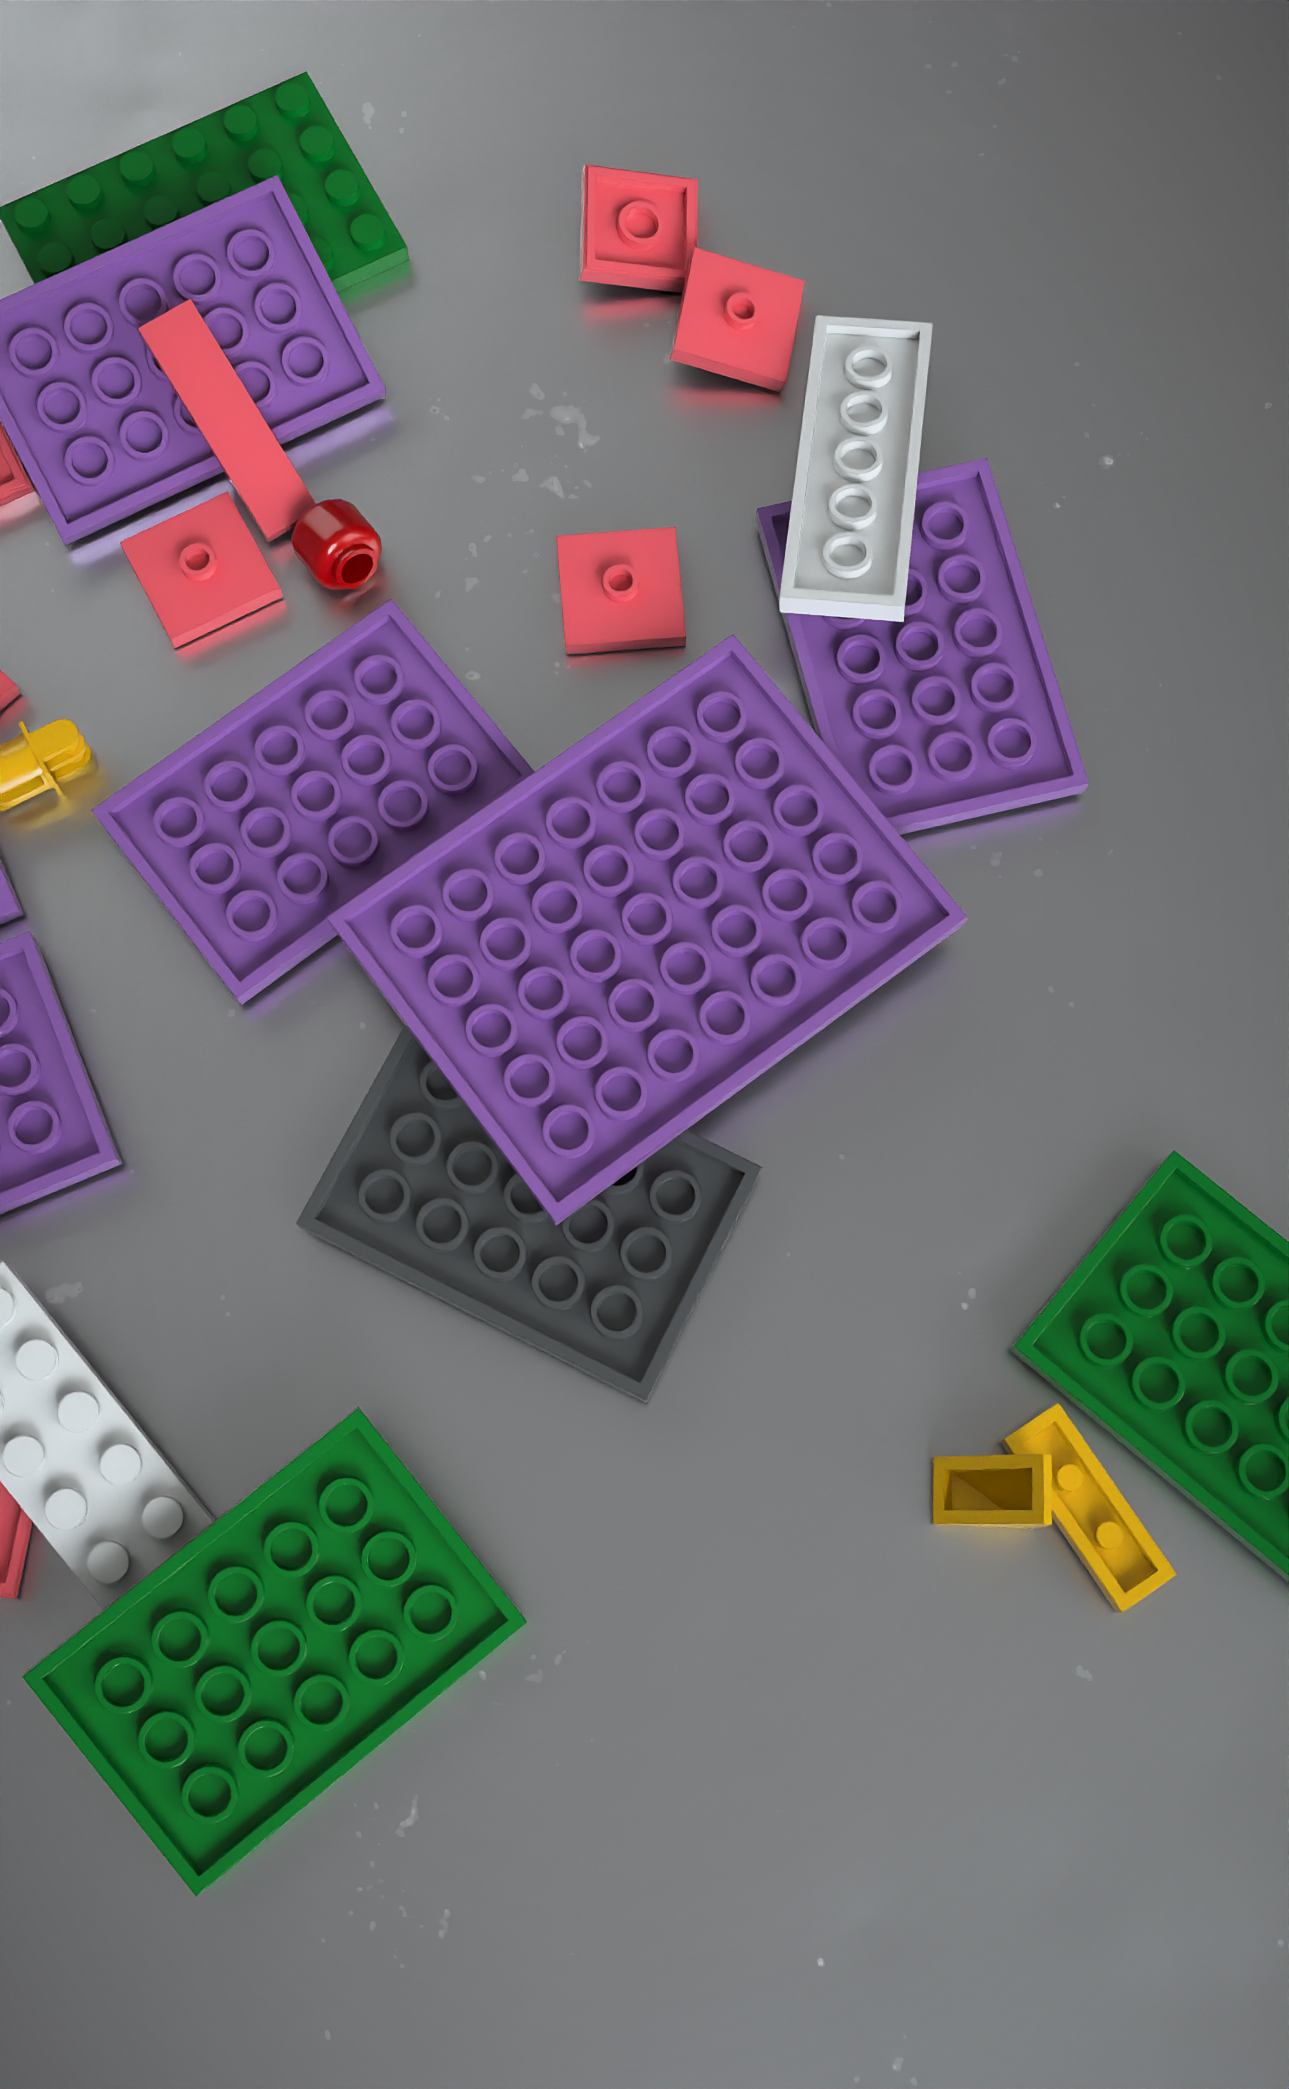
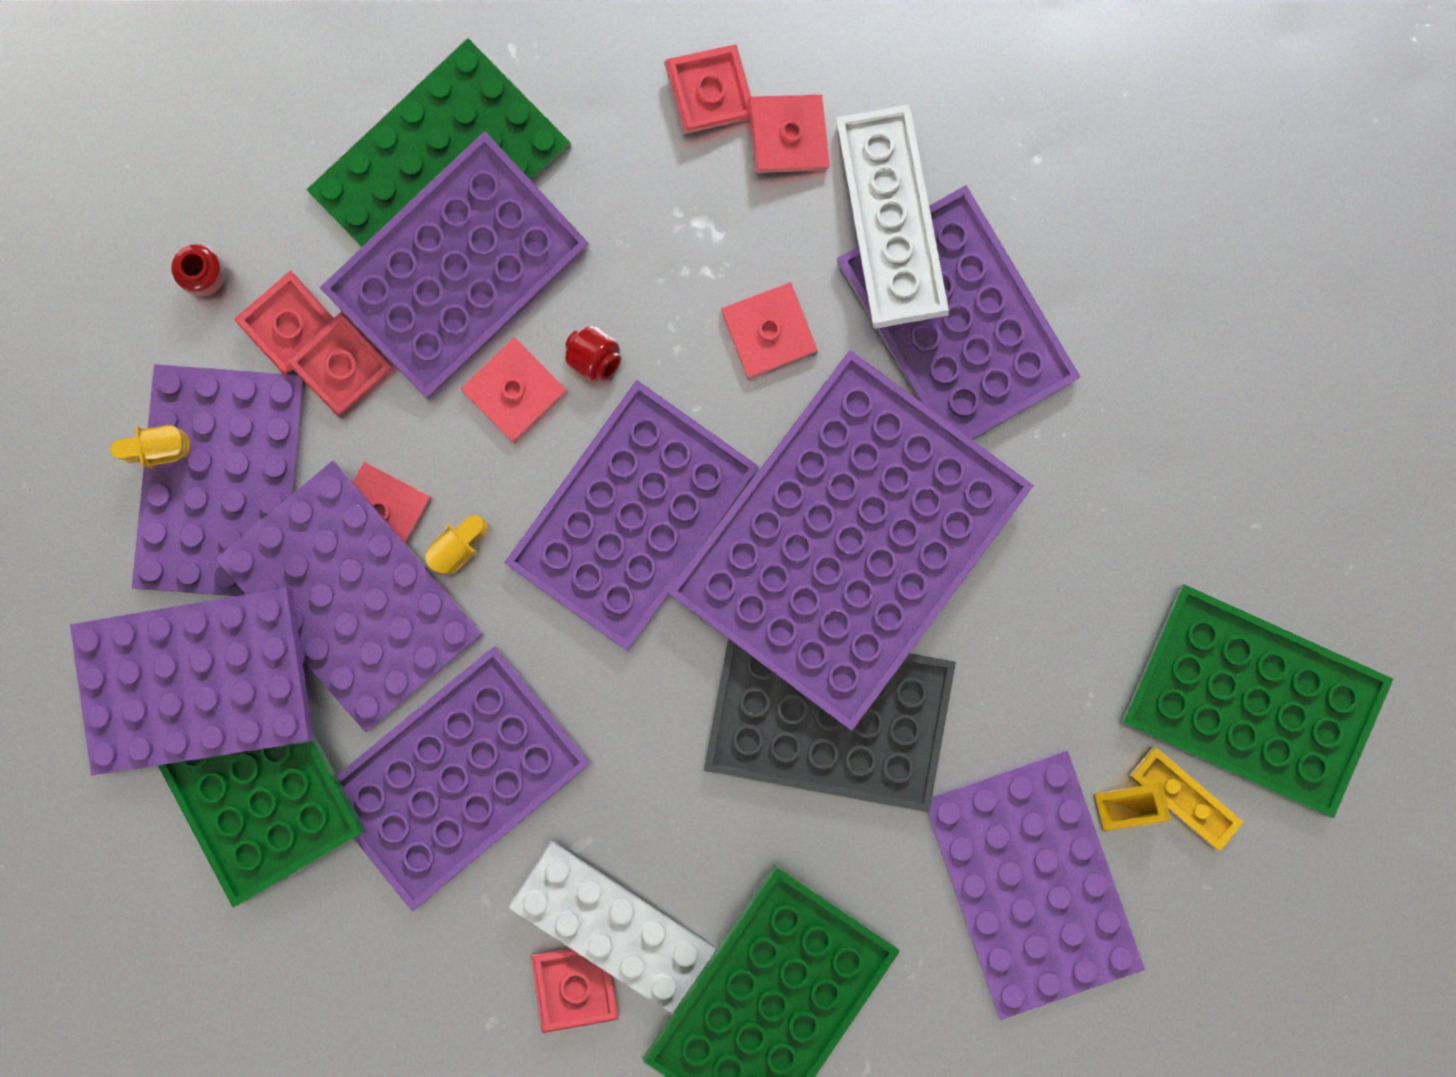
camera: 15 degrees left, 10 degrees up
coral tile [138,299,316,542] -> none
none -> medium lavender plate [927,751,1145,1020]

